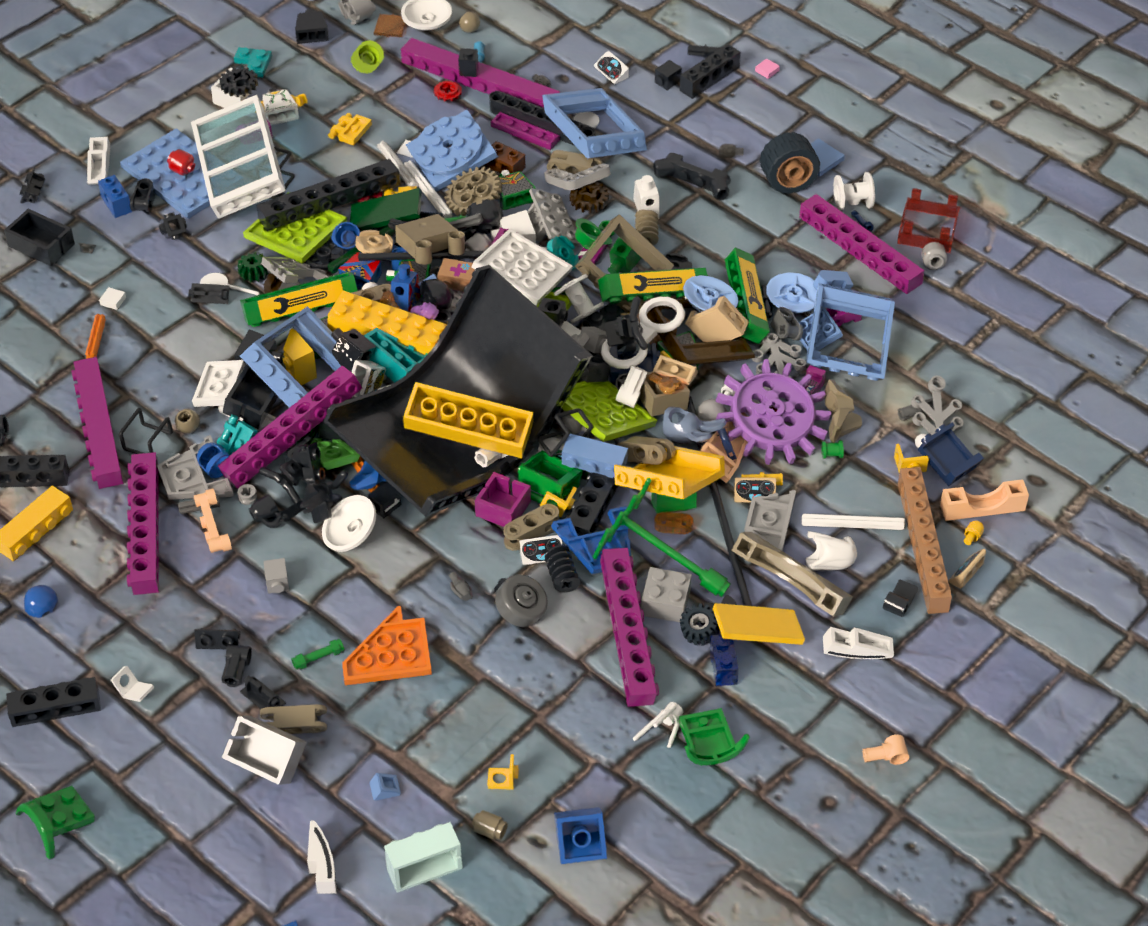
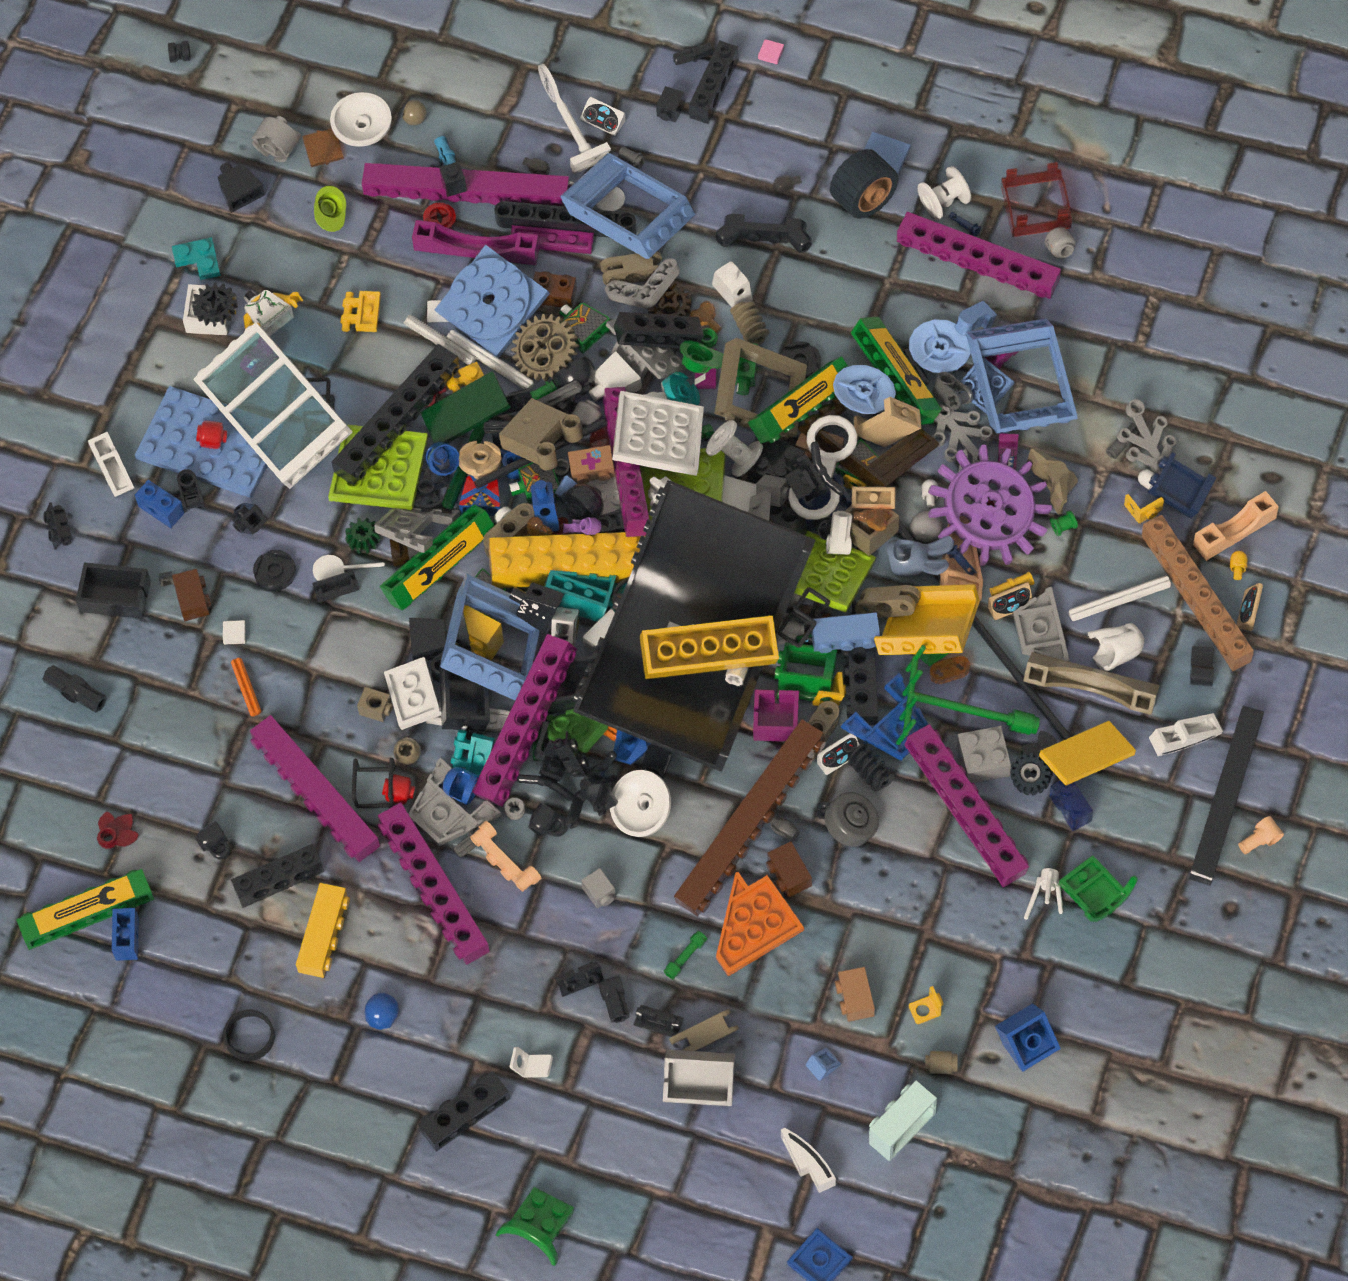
camera: 20 degrees left, 15 degrees up
black brick [538,298,568,327] -> none
none -> reddish brown brick [172,569,211,622]
none -> black tile [253,550,296,591]
none -> dark tan brick [357,687,393,722]
none -> red head [382,774,415,805]
none -> magenta arch [412,220,540,265]
none -> white piece [538,64,611,174]
none -> black brick [614,312,704,349]
none -> dark grey pin [618,146,645,168]
none -> reddish brown brick [674,719,826,917]
none -> clear orange rock [690,301,722,333]
none -> reddish brown brick [766,841,812,898]
none -> medium nougat brick [835,967,875,1022]
none -> black beam [1189,705,1264,886]

